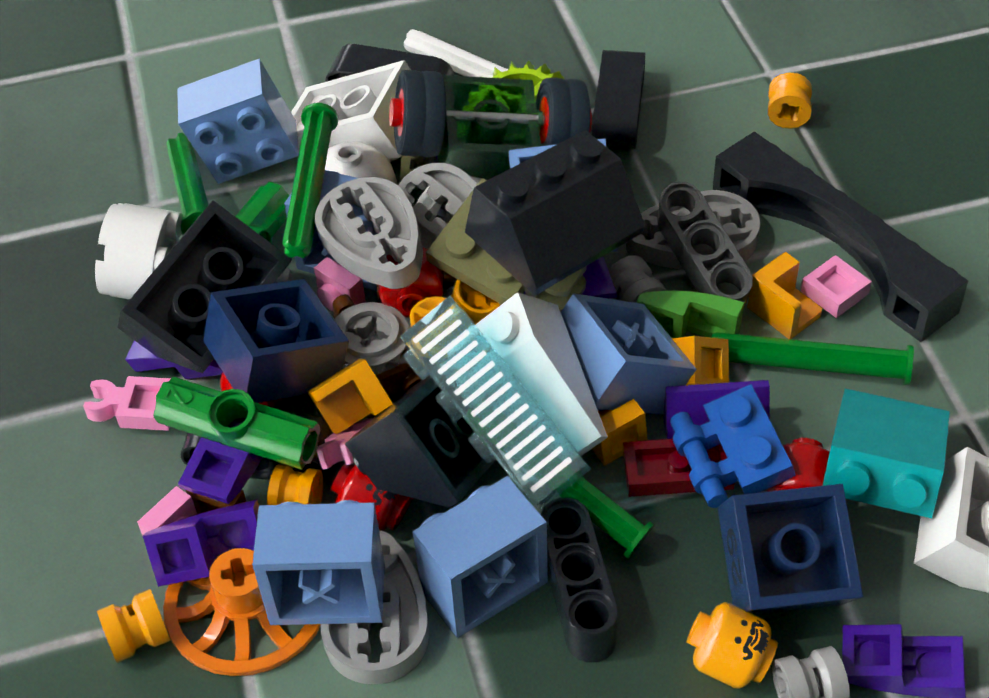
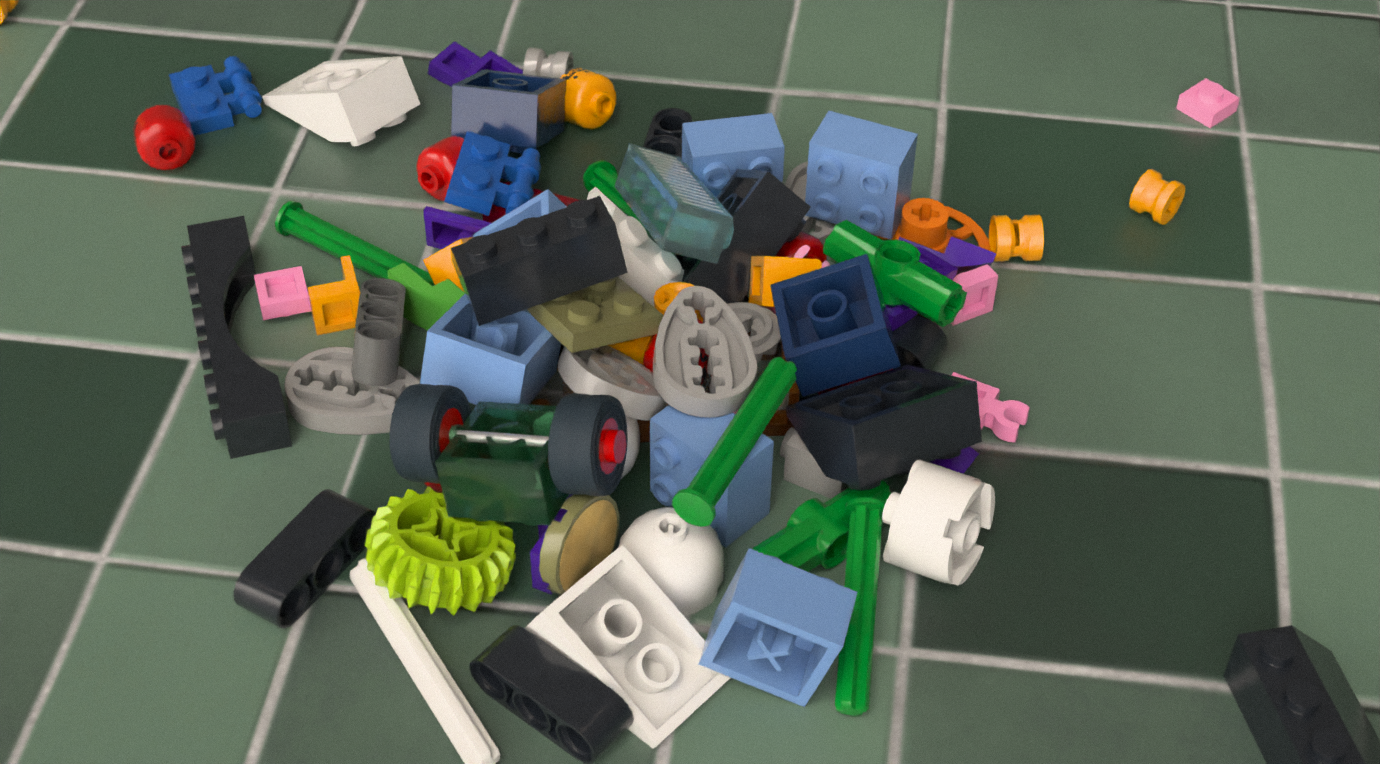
camera: 160 degrees left, 5 degrees down
light orange wheel [768,73,812,129] -> none
teal panel [822,388,950,518] -> none

